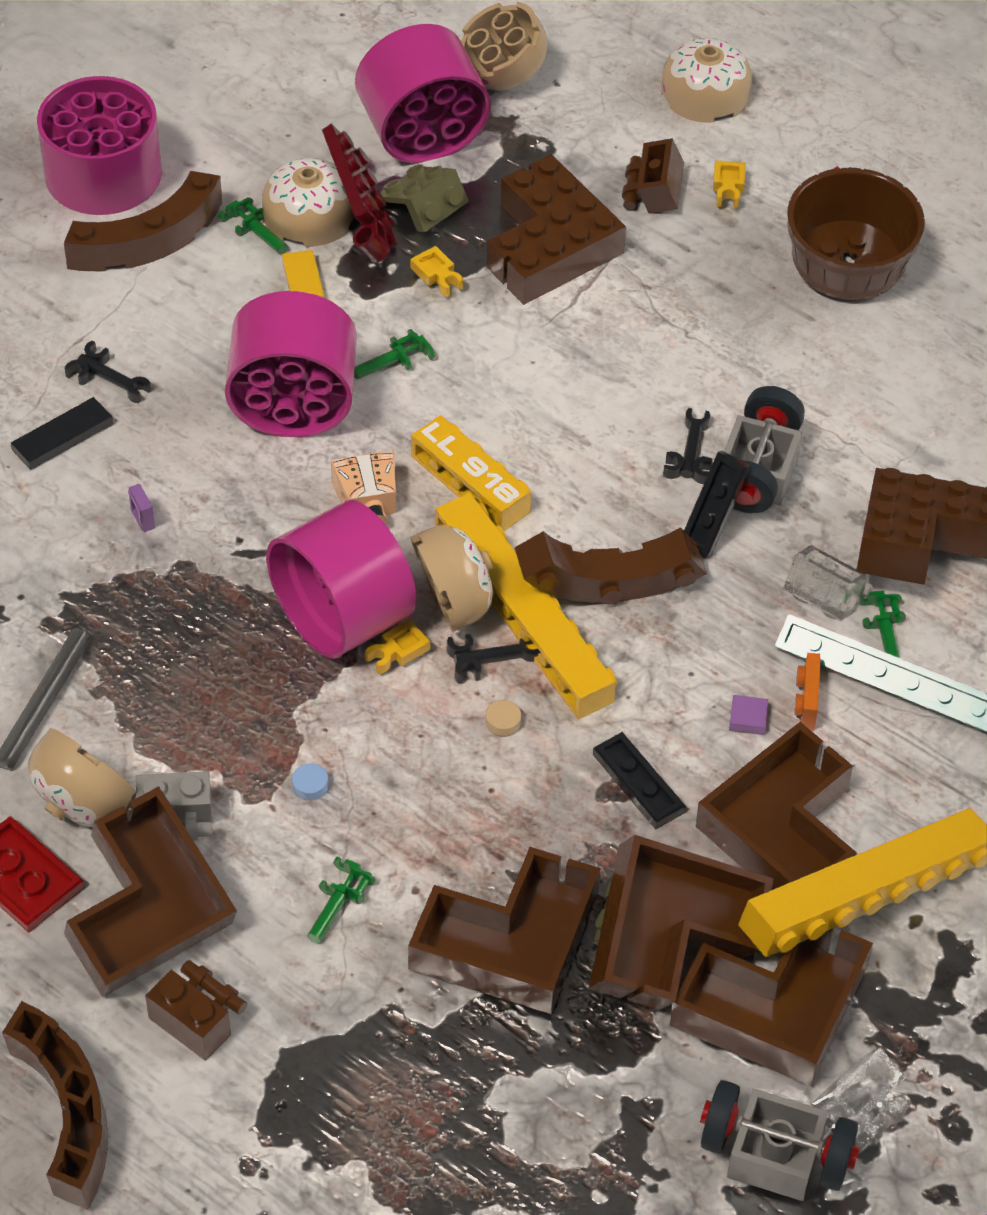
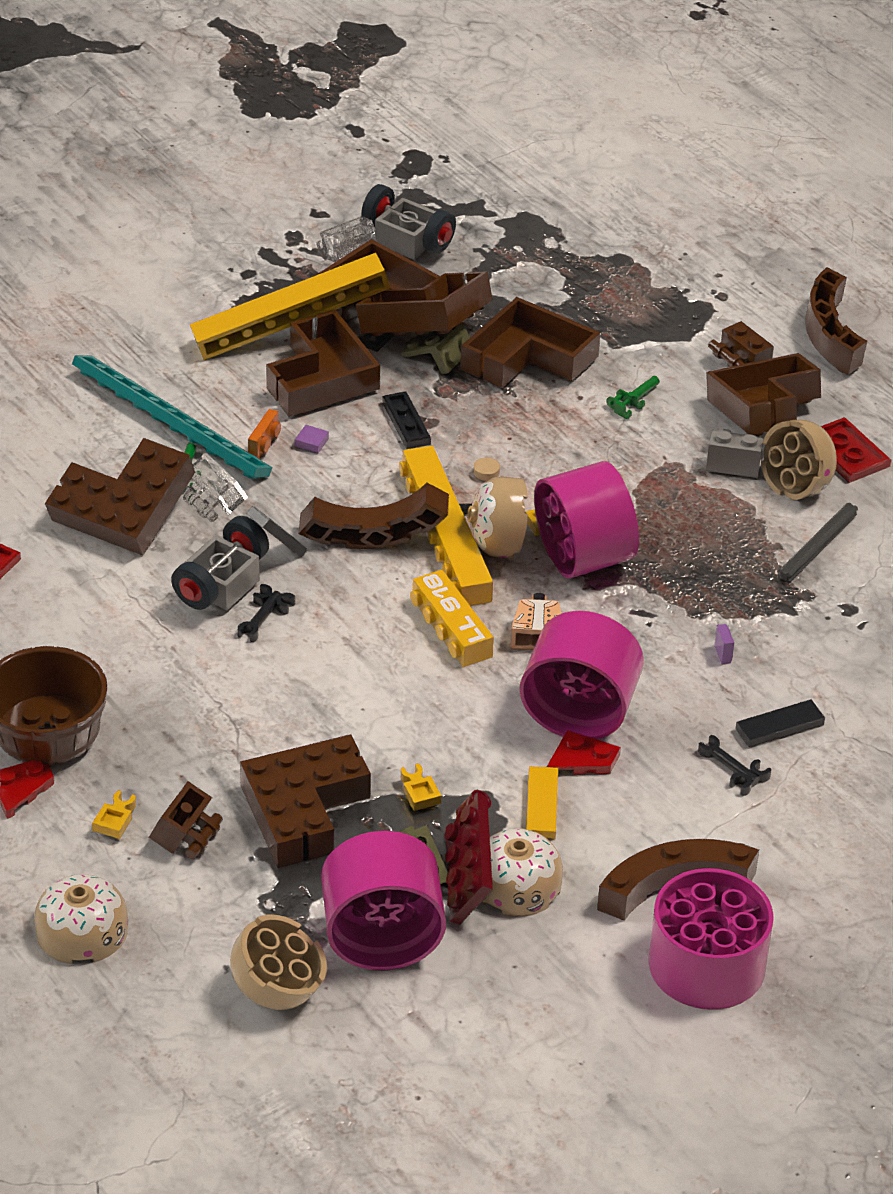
camera: 165 degrees left, 10 degrees down
green piece [218,197,288,254] -> none
light blue tile [292,763,329,800] -> none
green piece [354,329,435,380] -> none

